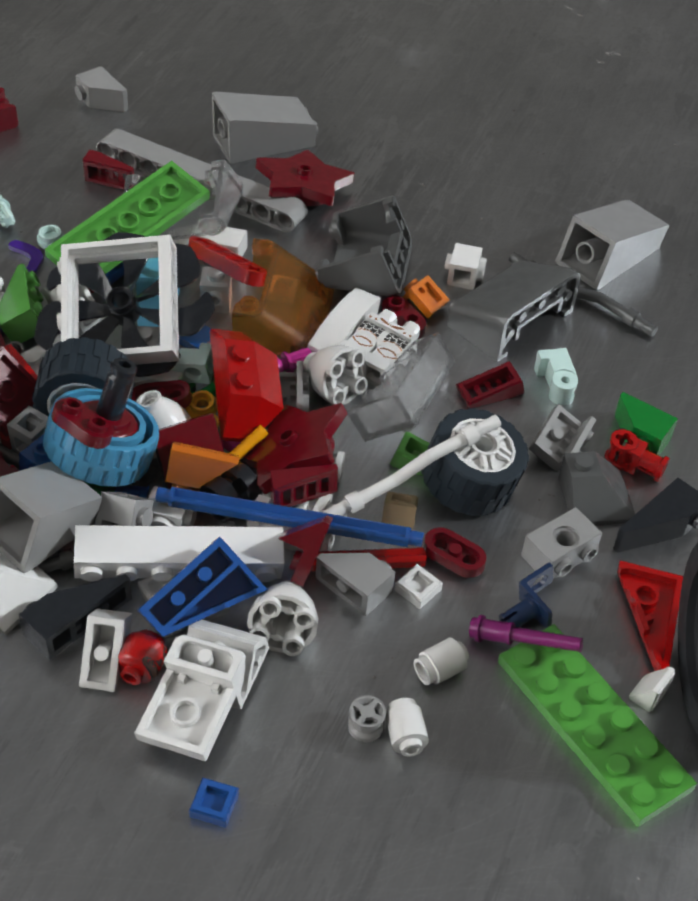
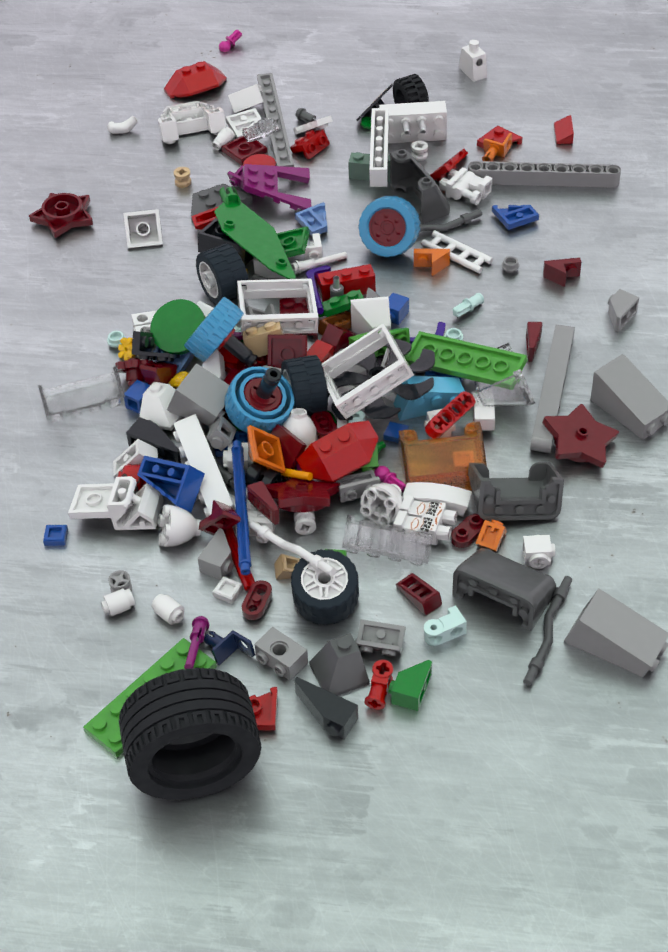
camera: 80 degrees right, 0 degrees up
dark red plate [51,397,114,449] -> none

